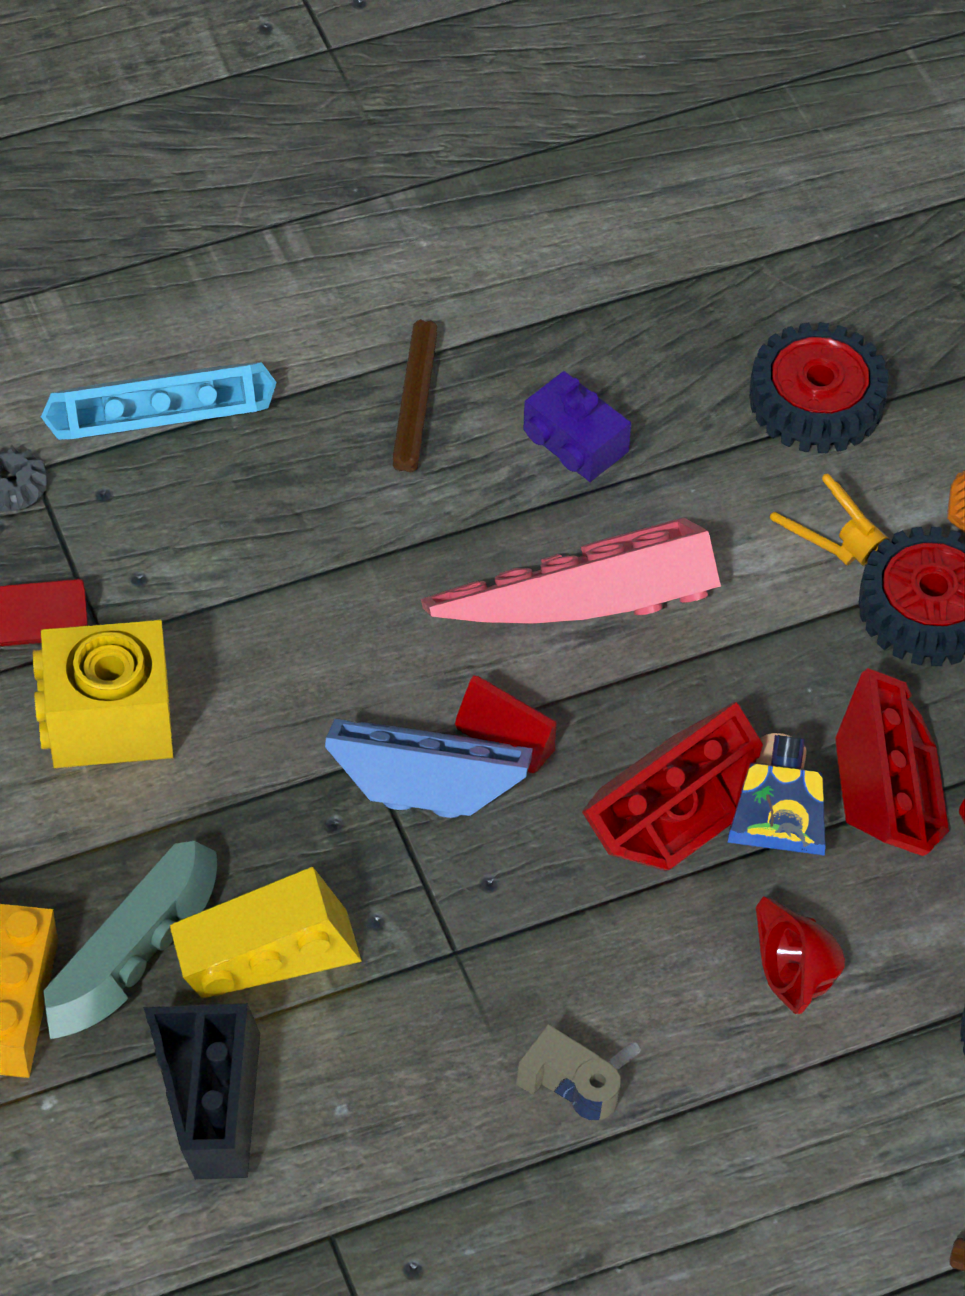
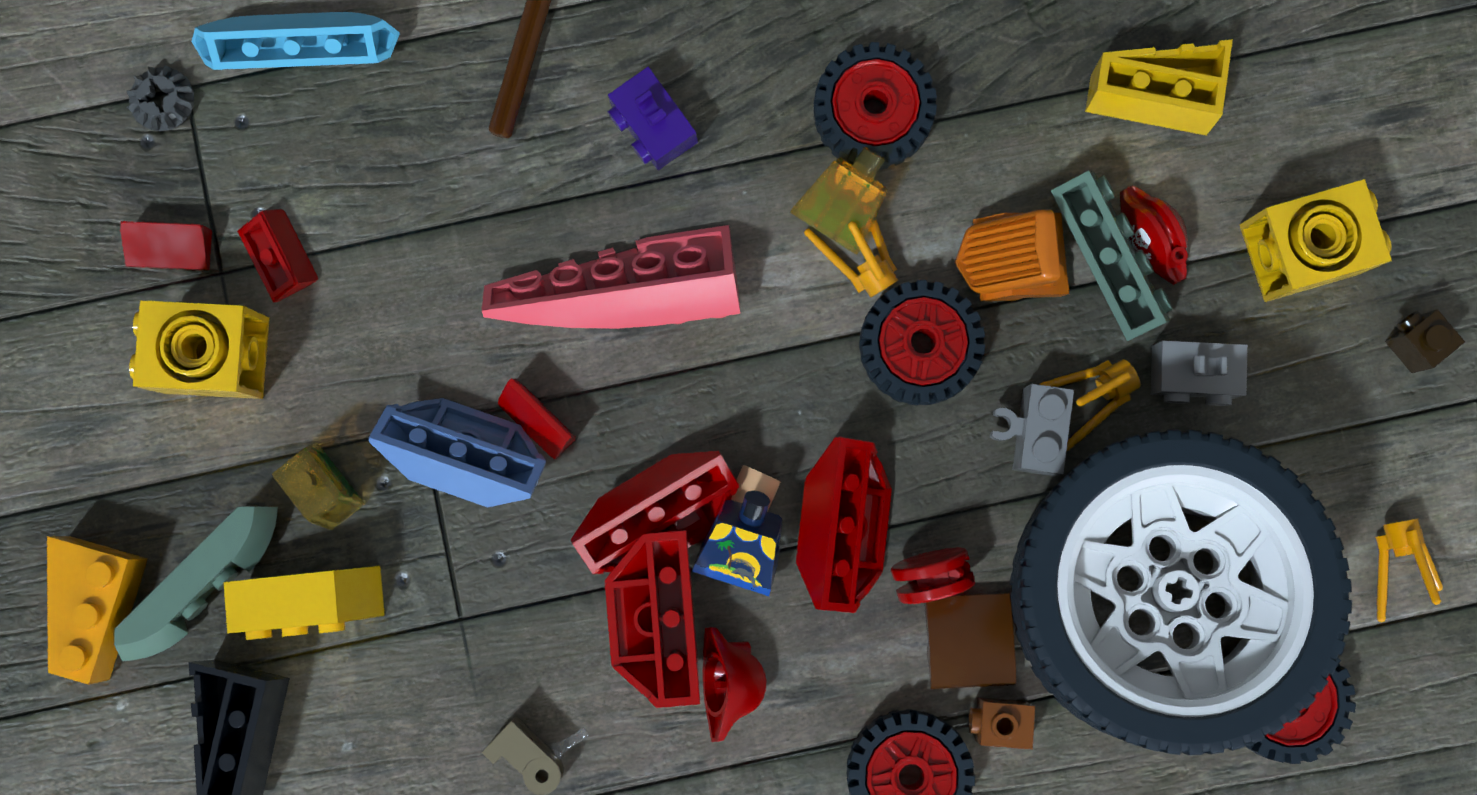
camera: 15 degrees right, 30 degrees up
none -> red slope [237,209,318,303]
none -> clear yellow torso [272,443,365,530]
none -> red wedge [605,530,700,708]
none -> clear yellow torso [790,147,888,255]

